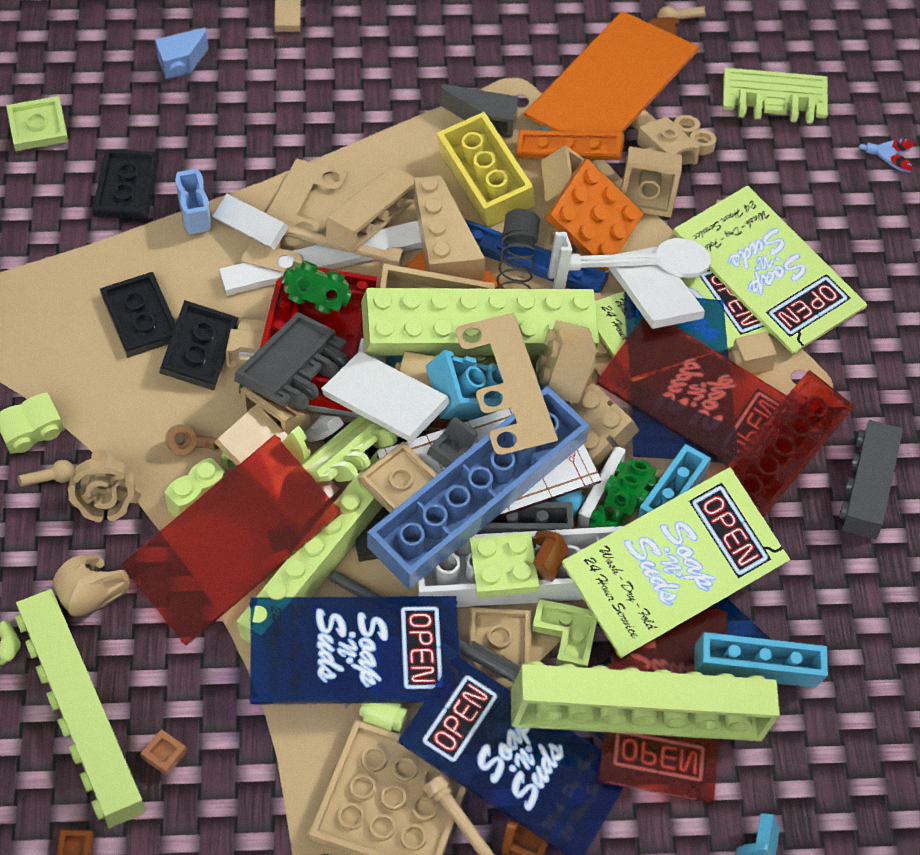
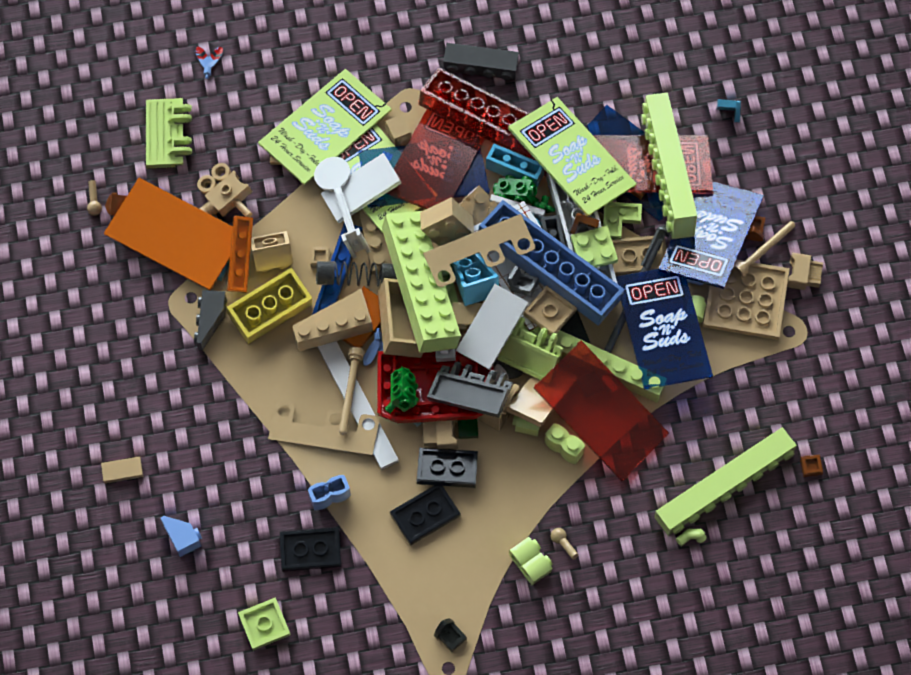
camera: 95 degrees left, 10 degrees up
tan helmet [53,554,130,617] -> none
tan piece [68,448,142,522] -> none
nougat plate [140,729,187,776] -> none
medium nougat plate [165,424,221,455] -> none
white tile [213,194,289,250] -> none
yellowish green tile [282,426,311,464] -> none
tan brick [325,166,415,253] -> none
orange plate [544,158,644,272] -> none
tan slope [621,146,682,218] -> none
medium azure brick [694,632,827,688] -> none

